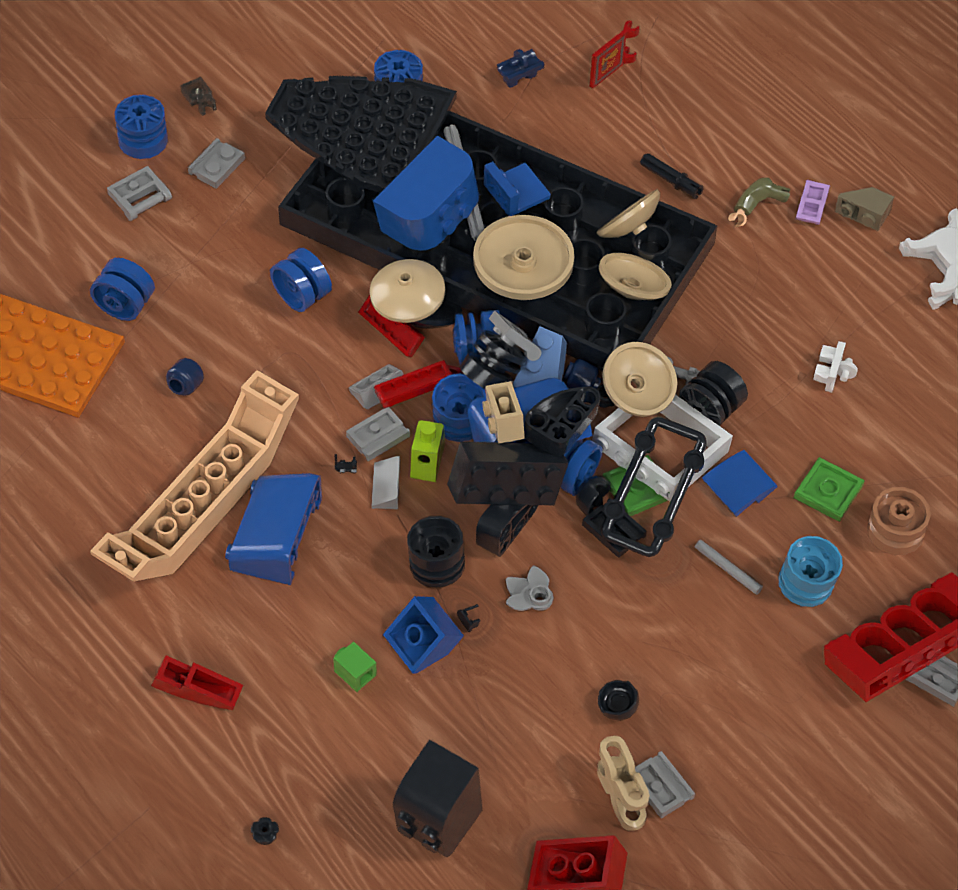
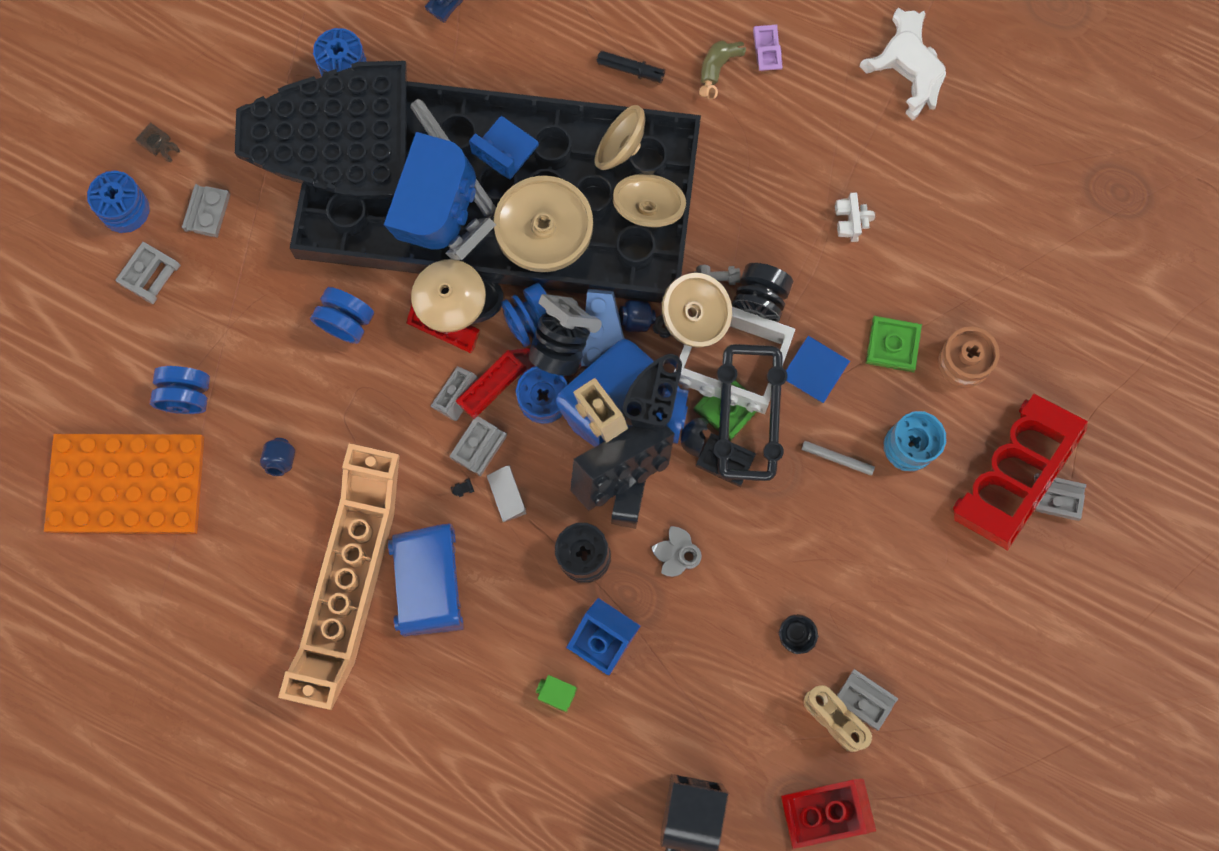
camera: 20 degrees left, 20 degrees up
red slope [151,655,243,710] -> none
lime torso [410,420,445,482] -> none
black piece [457,604,480,632] -> none
dark tan slope [835,187,894,231] -> none
none -> light grey plate [446,218,496,260]

